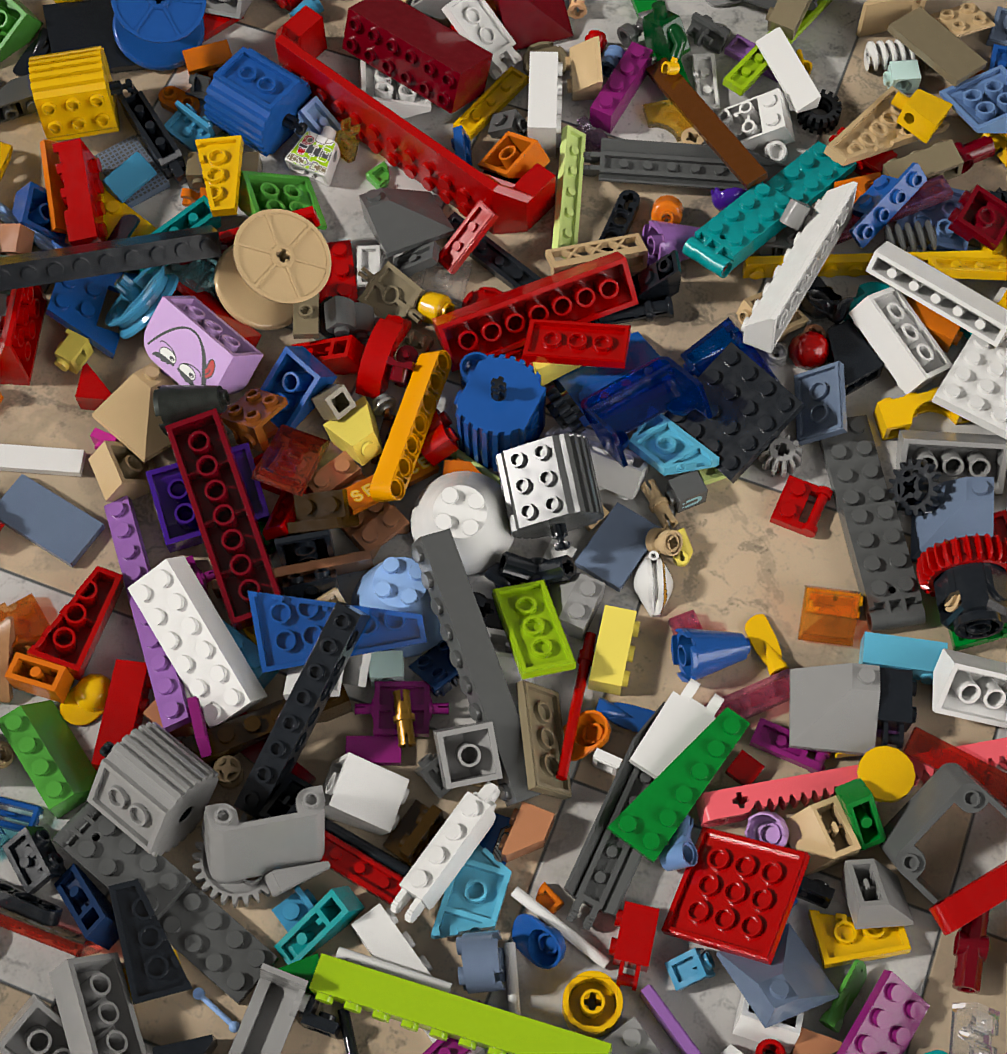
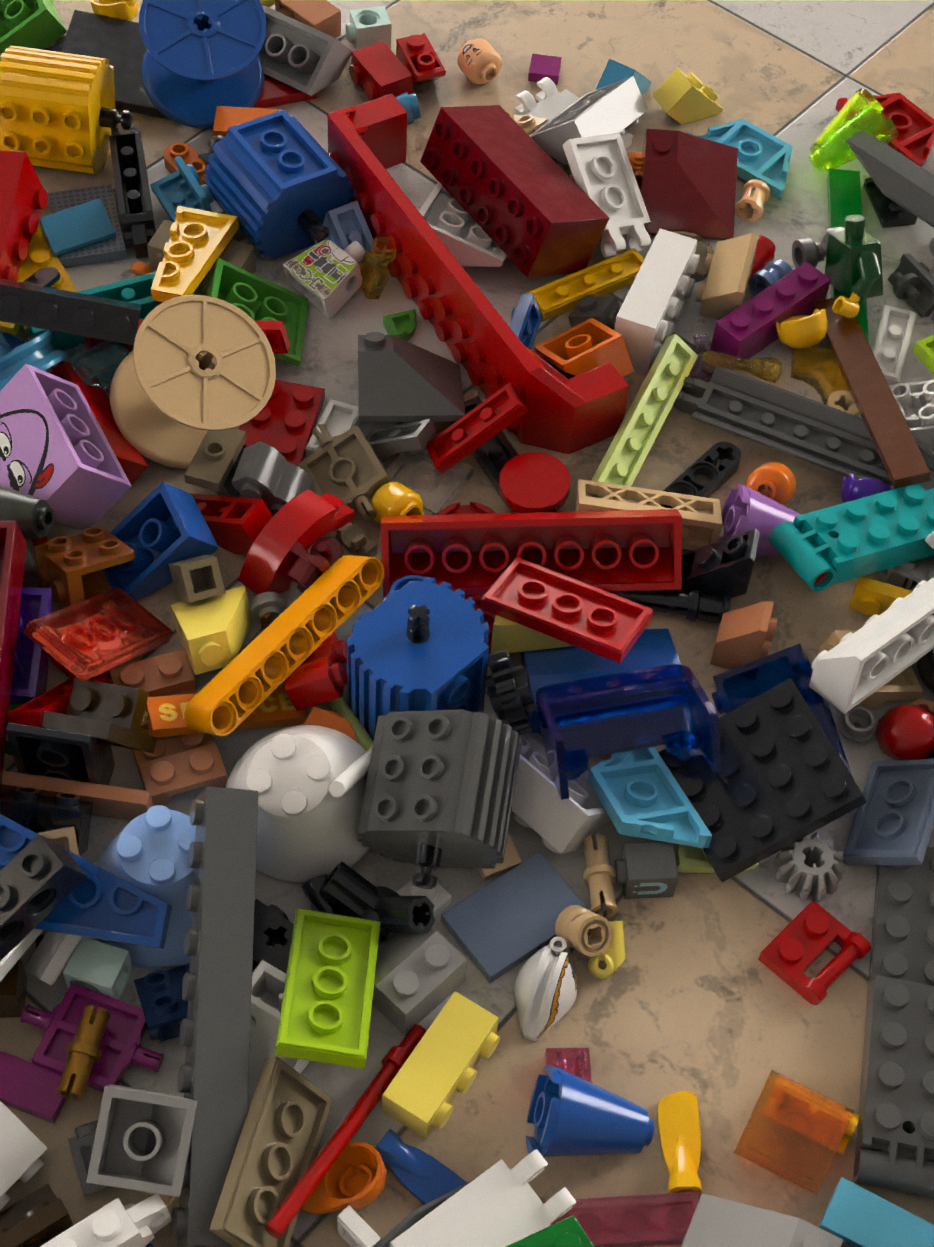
camera: 15 degrees right, 10 degrees down
none -> white bar [329,746,373,797]
none -> red tile [499,452,571,513]
none -> clear yellow piece [701,351,782,383]
none -> nougat slope [710,601,778,676]
none -> yellow hair [776,309,828,349]

